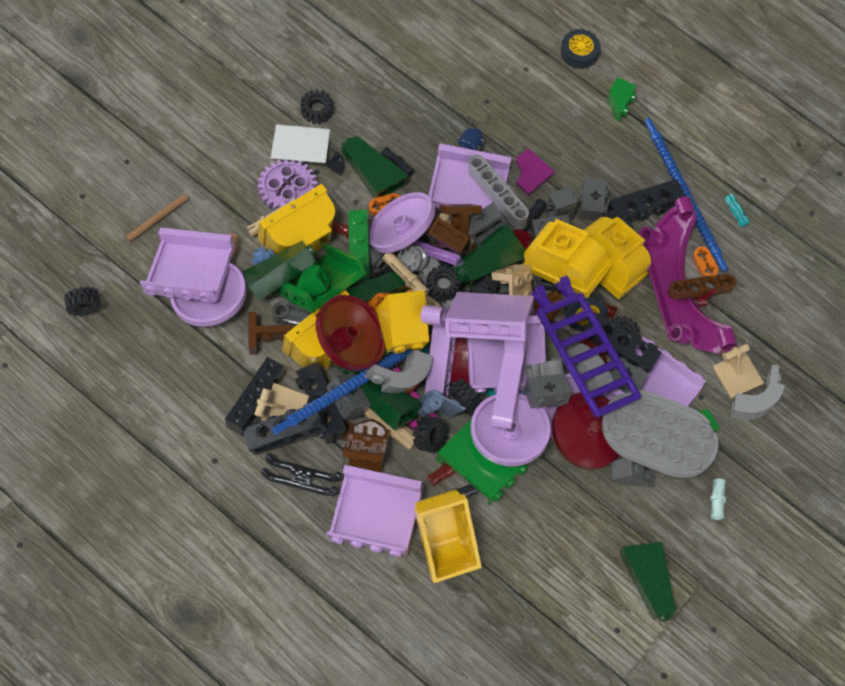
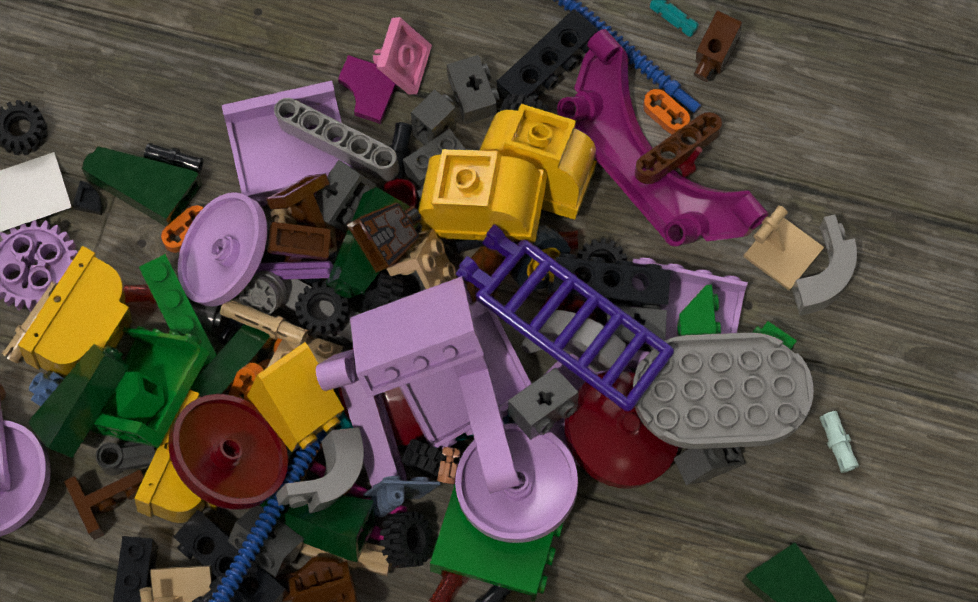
camera: 20 degrees left, 5 degrees up
dark blue head [458,128,485,151] -> none
light grey leg [525,360,564,378] -> none
none -> torso [347,202,421,273]
none -> bright pink tile [373,17,432,95]
none -> nougat piece [437,447,460,484]
none -> green slope [677,284,721,336]
none -> reddish brown torso [694,10,742,82]

